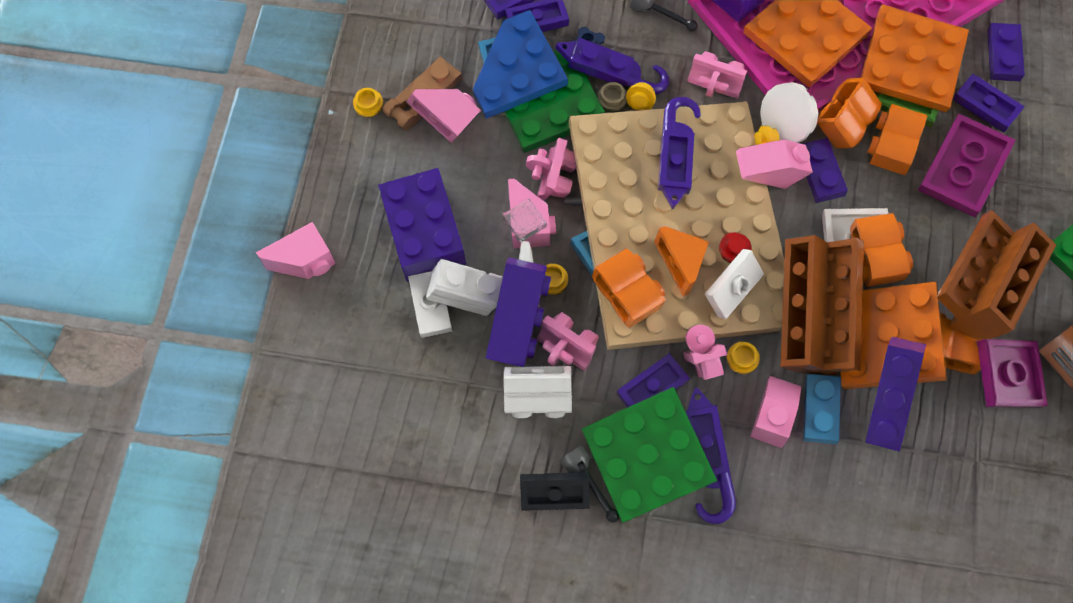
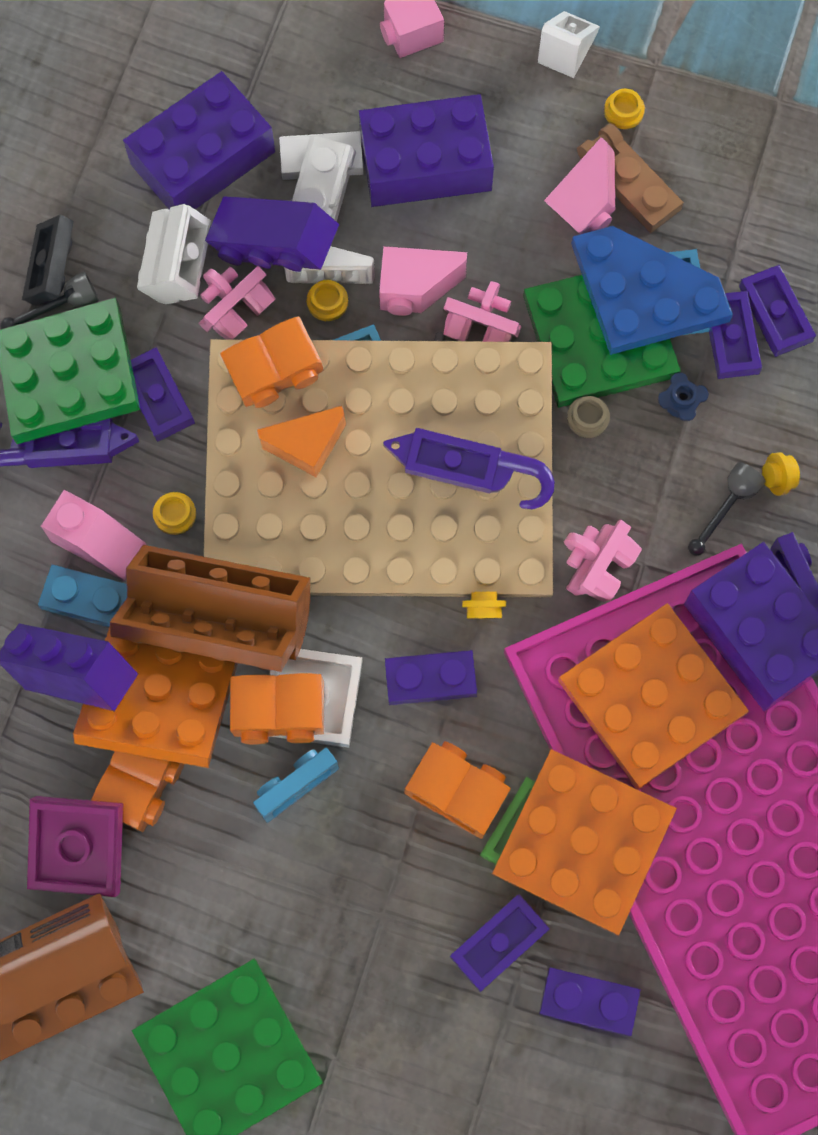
camera: 95 degrees right, 5 degrees up
clear tile [503,198,547,243] -> none
dark purple plate [555,38,669,95] -> none
yellow plate [626,82,656,111] -> none
bright pink hips [683,324,727,380] -> none
white plate [705,249,764,319] -> none
red plate [719,232,752,263] -> none
bright pink slope [736,139,813,189] -> none
white tile [760,82,818,143] -> none
orange brick [817,77,882,148] -> none
magenta plate [918,113,1016,218] -> none
dark orange brick [936,210,1056,339] -> none
none -> dark purple brick [123,71,275,210]
none -> dark azure plate [253,747,339,823]
none -> white slope [538,11,600,78]

